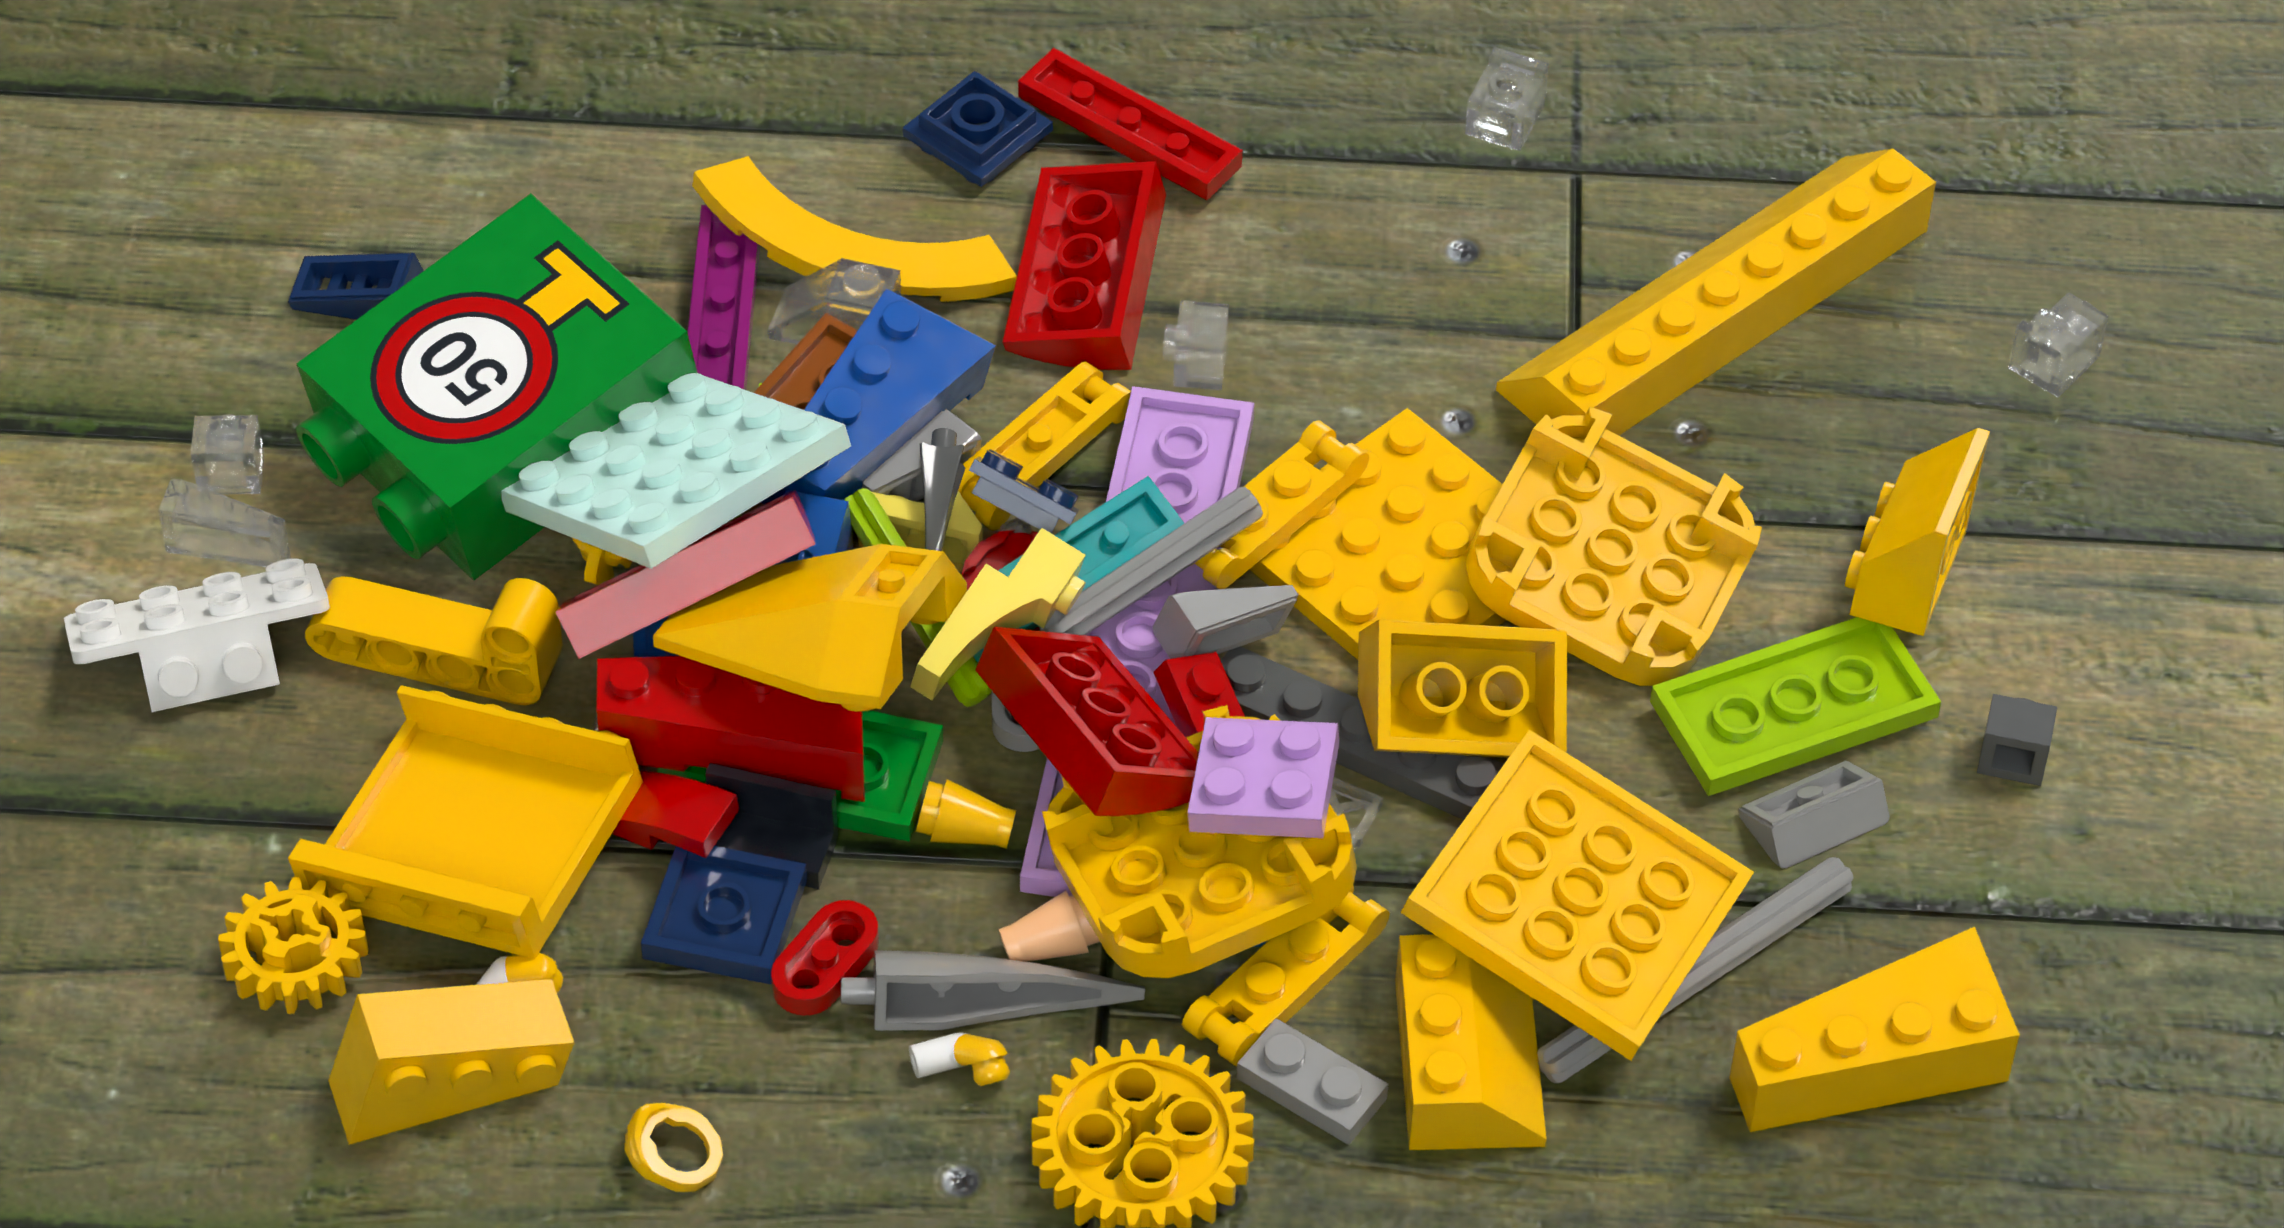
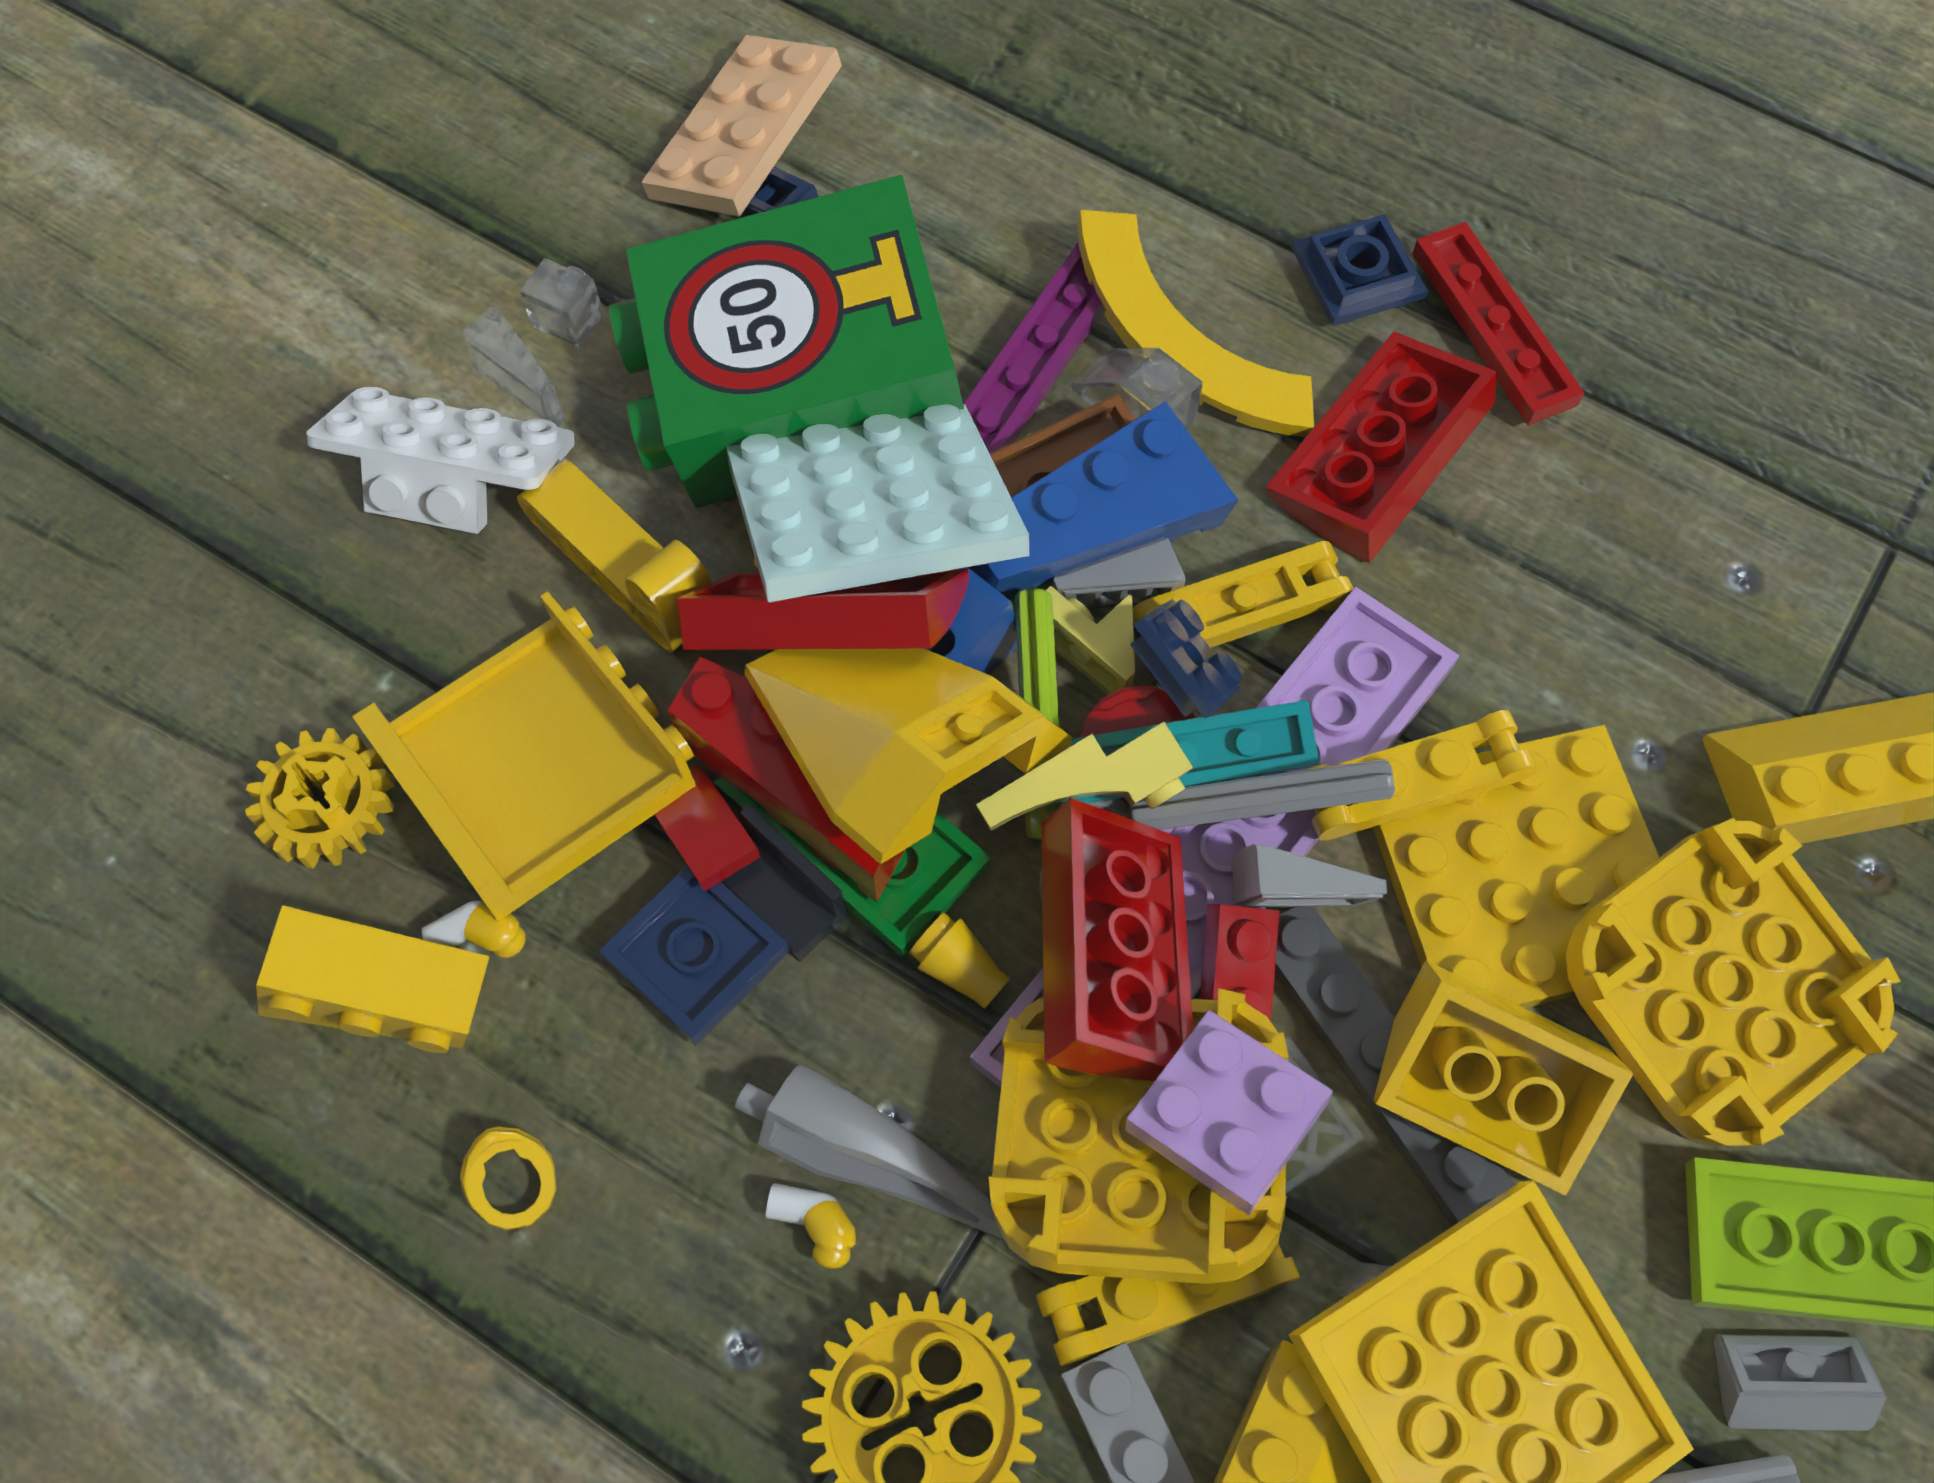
camera: 30 degrees right, 15 degrees up
red plate [771,900,879,1016] -> none
dark grey piece [920,428,965,551] -> none
light nougat cone [998,891,1100,962] -> none
clear plate [1163,300,1229,390] -> none
clear brick [1465,47,1549,151] -> none
none -> light nougat plate [641,35,842,216]

